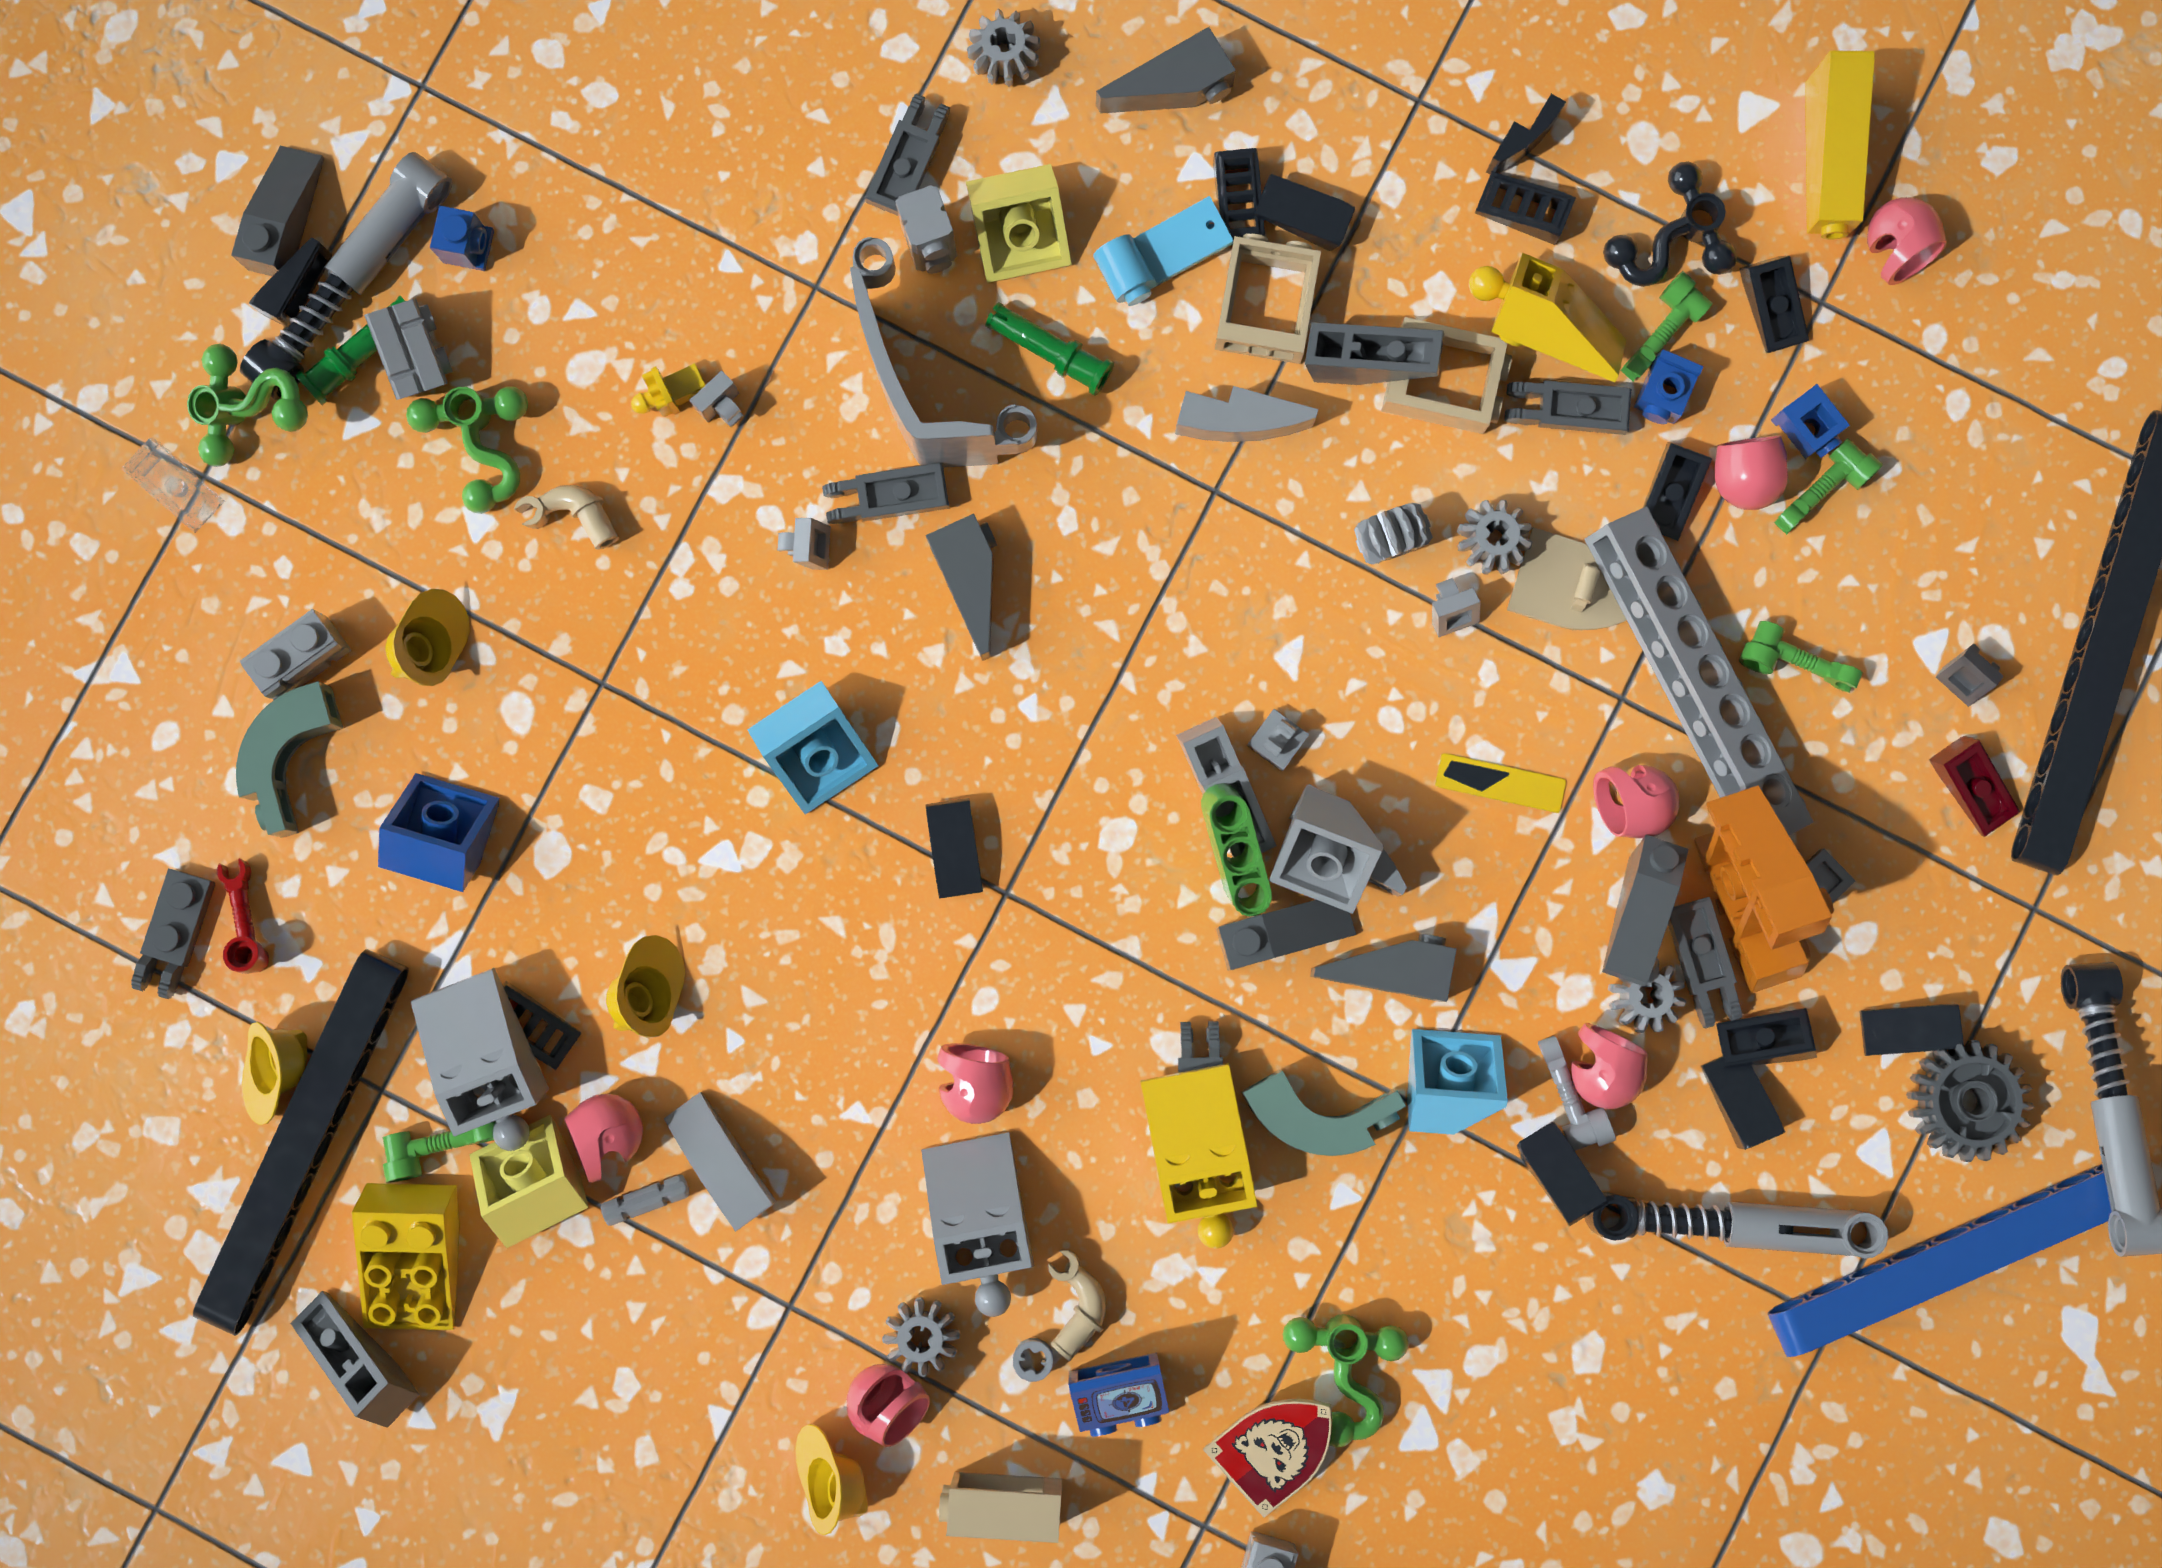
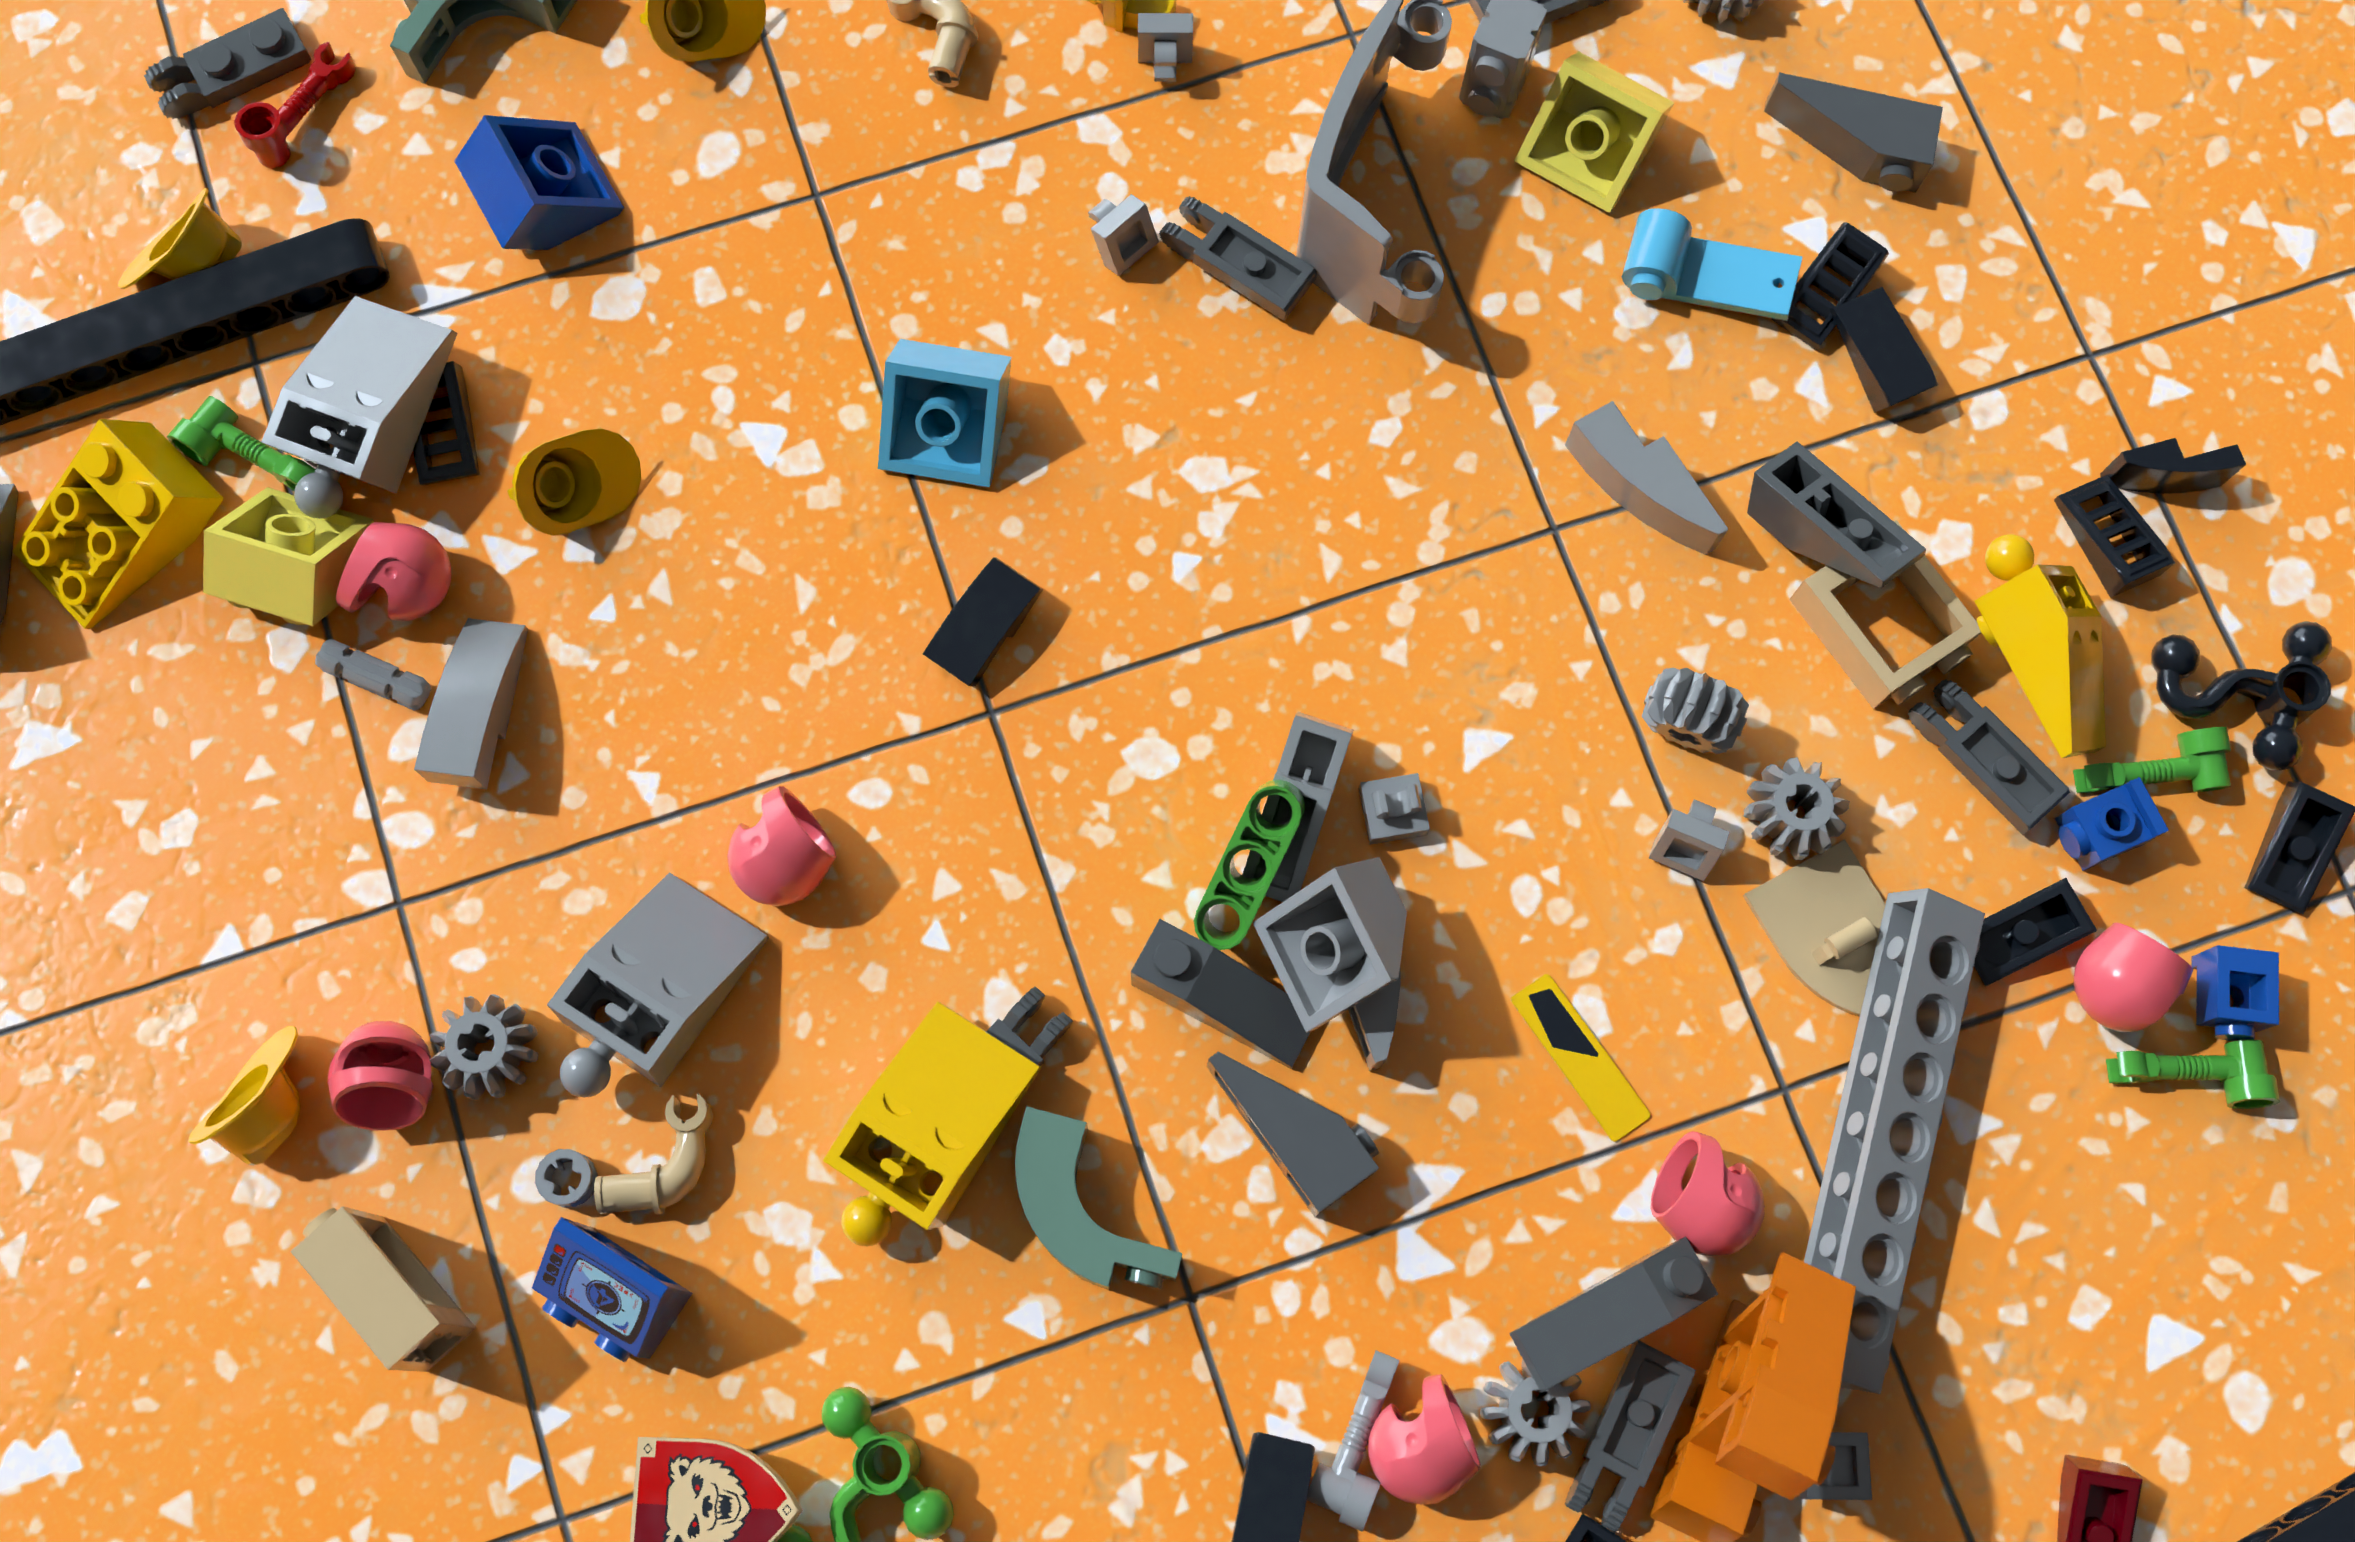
camera: 40 degrees right, 10 degrees down
dark grey slope [925,513,997,661] -> none
green pin [985,302,1114,396] -> none
tan window [1214,234,1321,364] -> none
medium azure slope [1407,1029,1508,1135] -> none
bright green brick [1739,621,1863,693] -> none
flat silver tile [1936,644,2003,707] -> none

